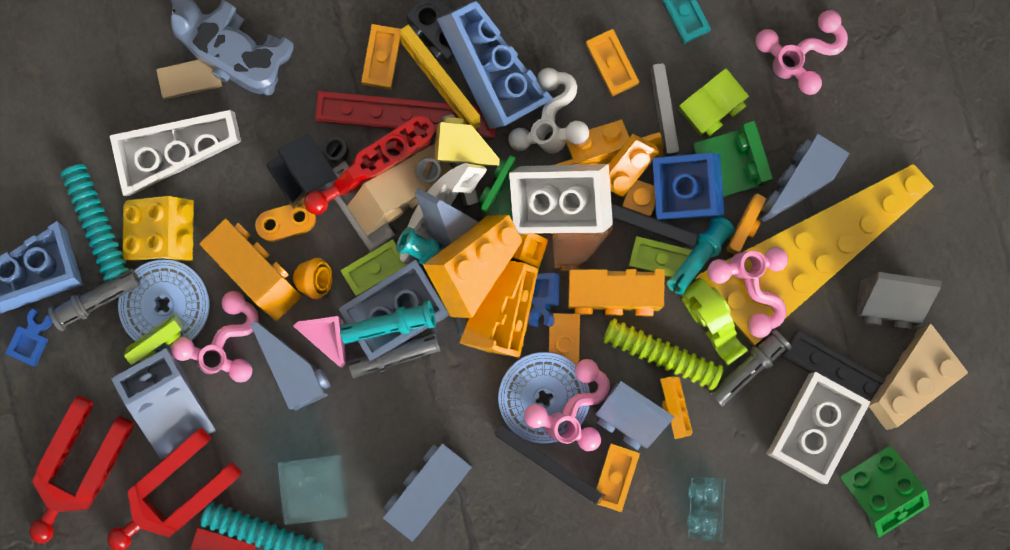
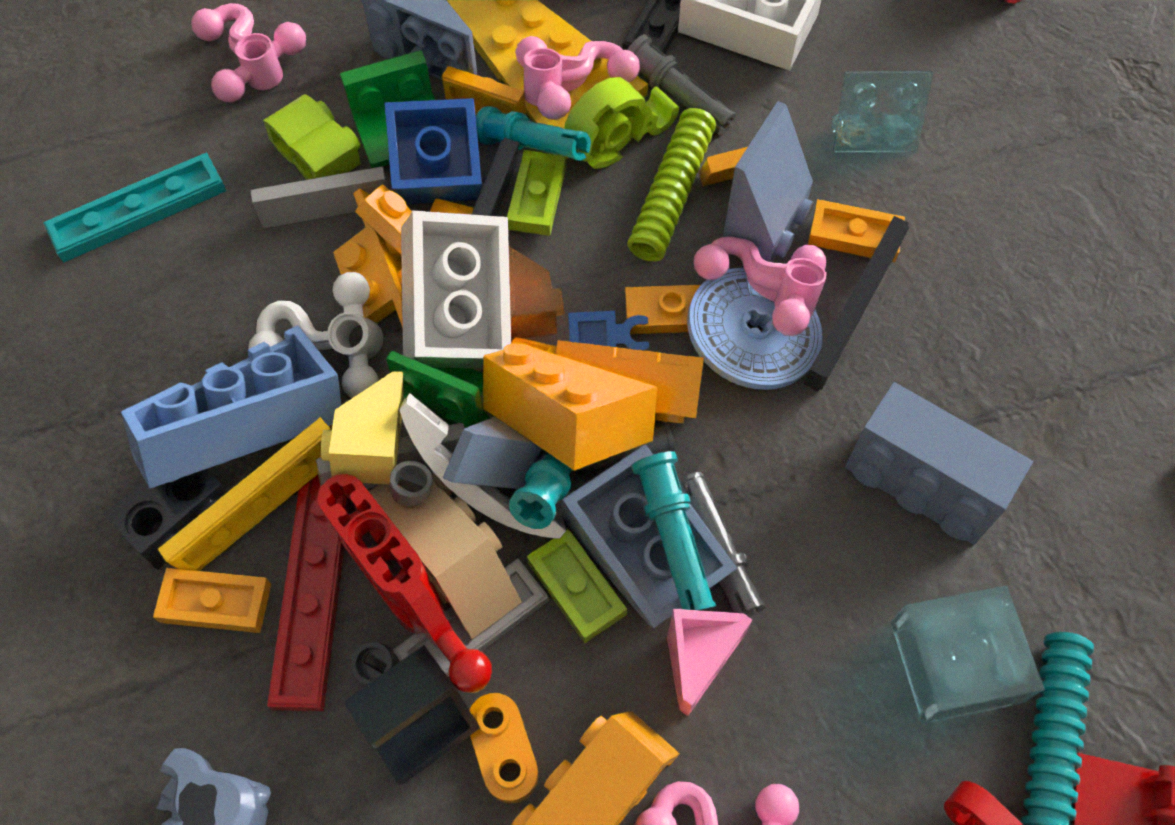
camera: 90 degrees left, 20 degrees down
sand blue slope [250,321,331,411] -> none
light orange cone [293,258,332,299] -> none
light orange wedge [568,269,665,317] -> none
light orange plate [585,29,639,97] -> none

